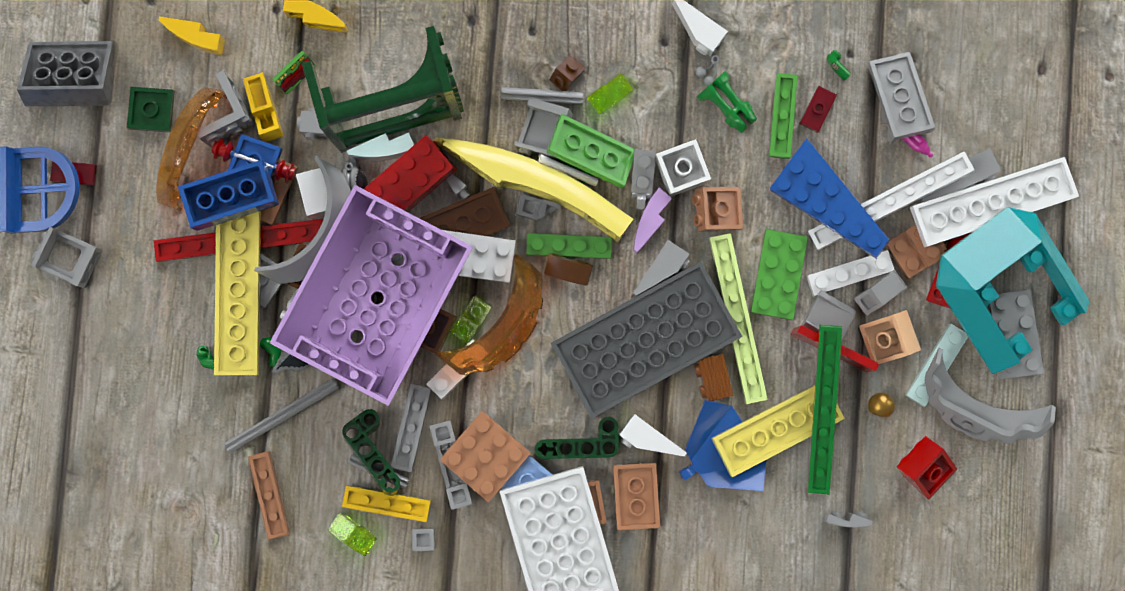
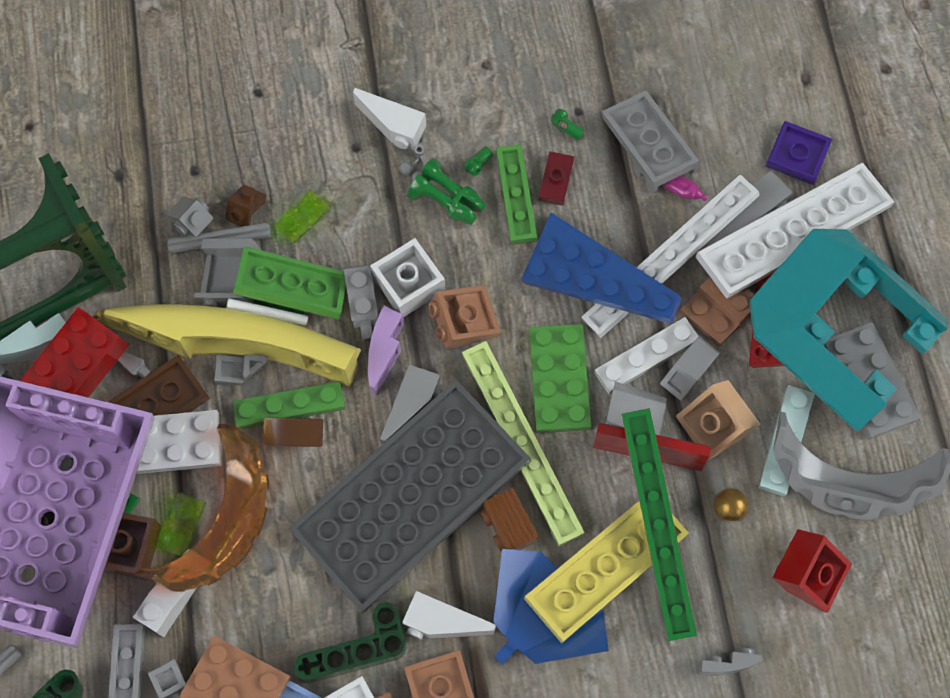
camera: 10 degrees left, 15 degrees down
none -> light grey brick [166,196,213,237]
none -> green arm [464,146,493,176]
none -> dark purple tile [765,121,832,185]

